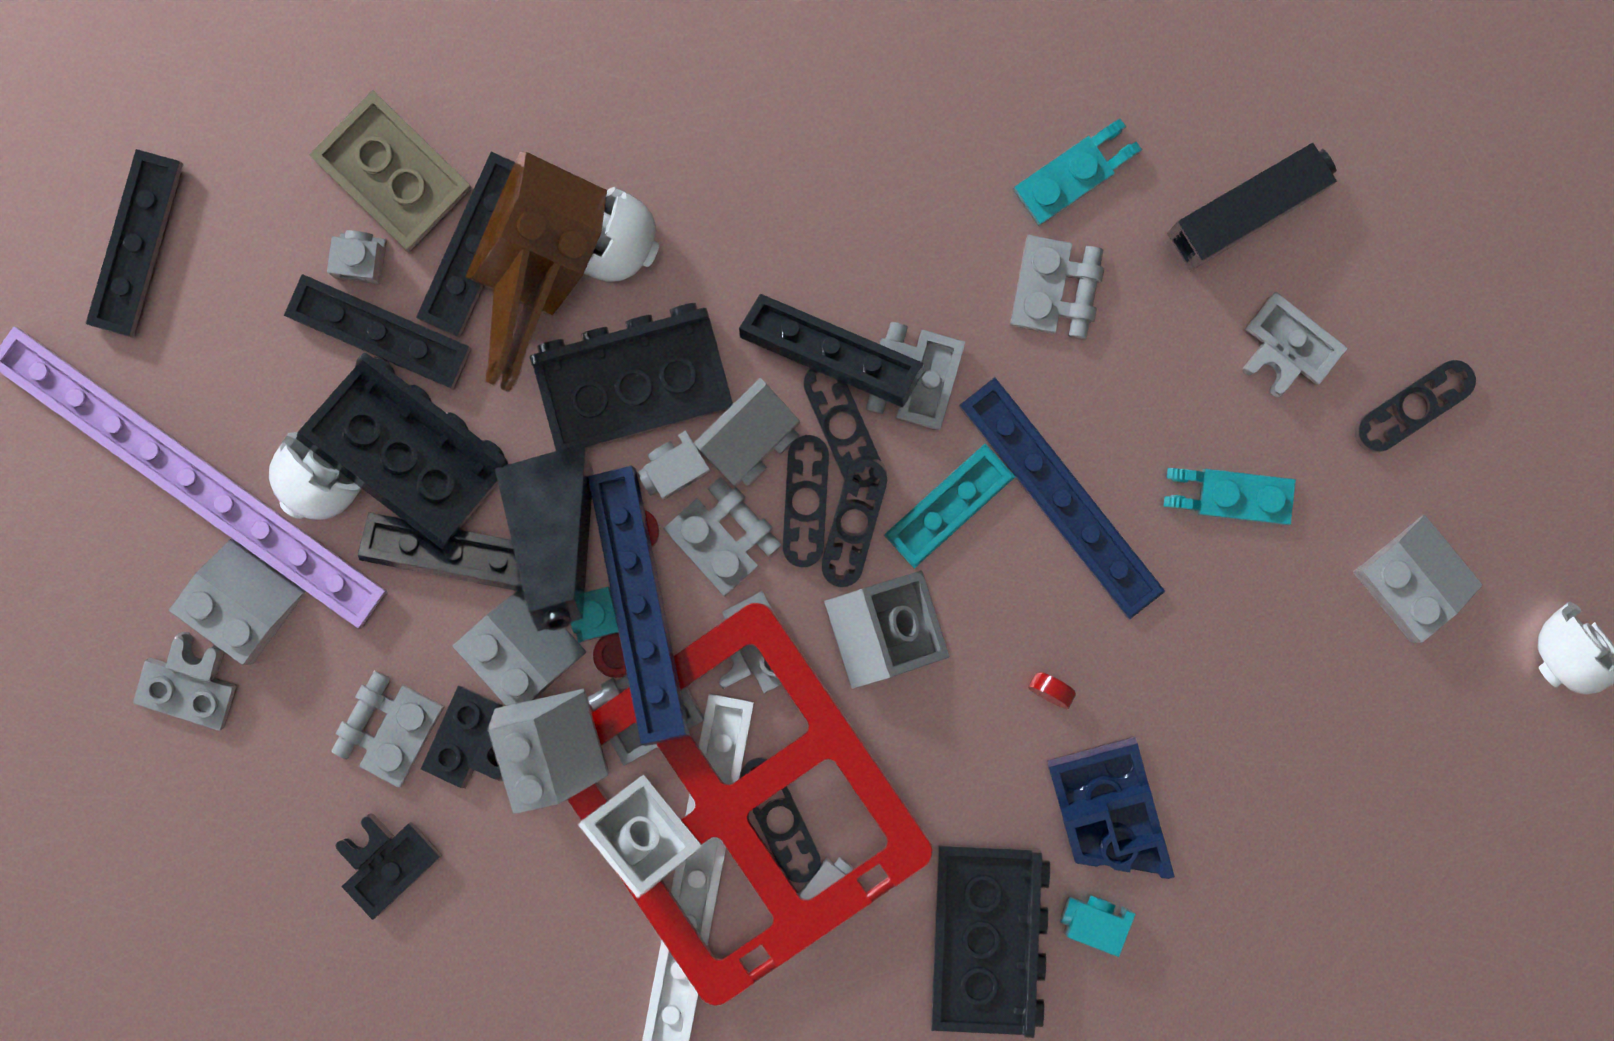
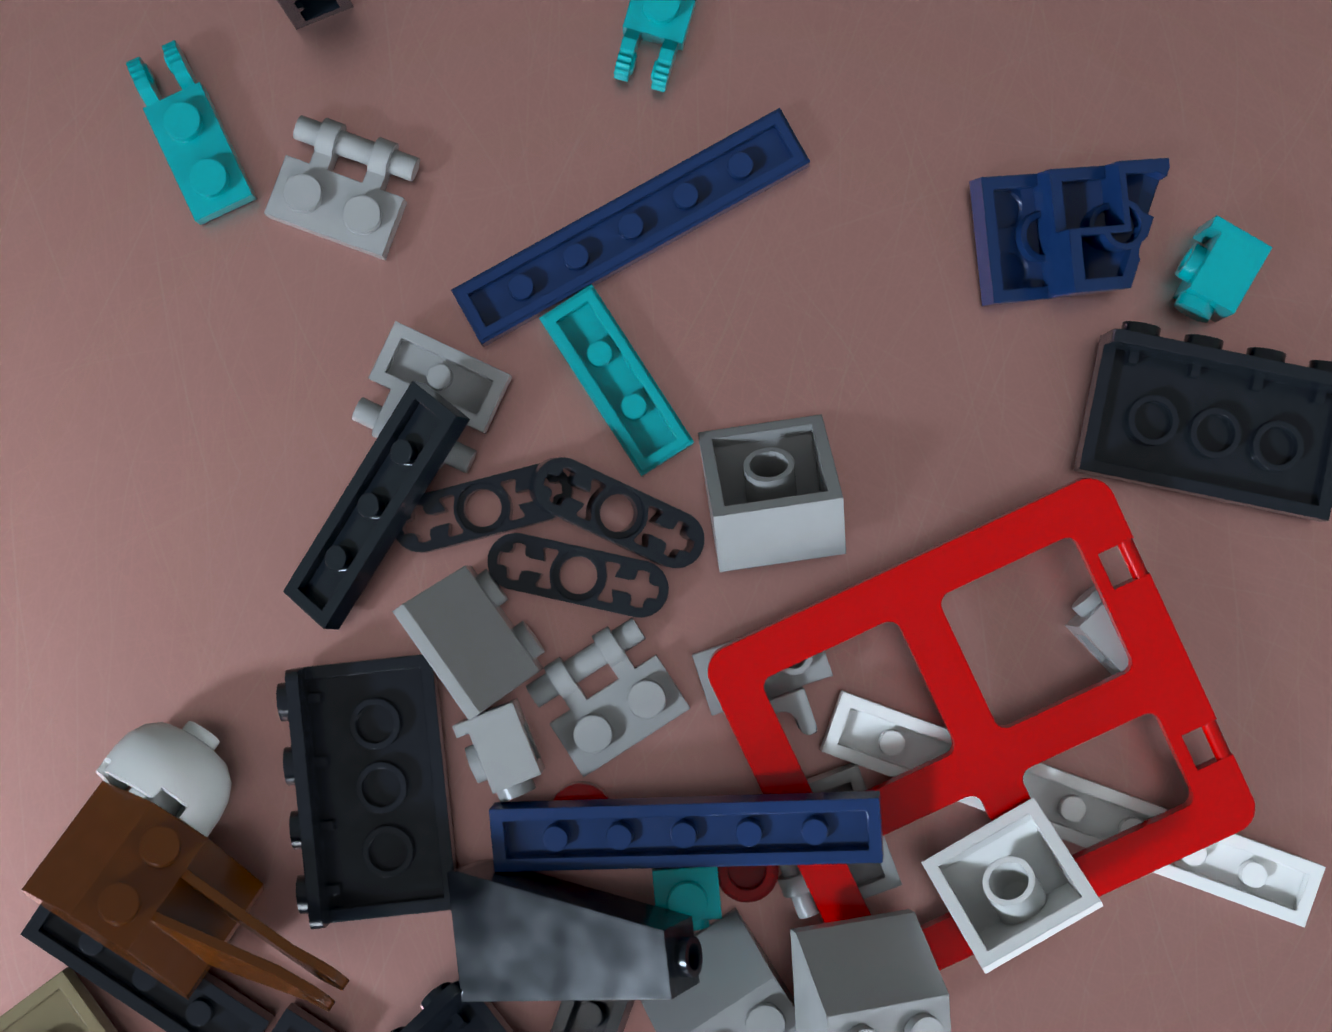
camera: 85 degrees left, 0 degrees up
black beam [740,757,821,883] -> none
red tile [1028,672,1076,709] -> none

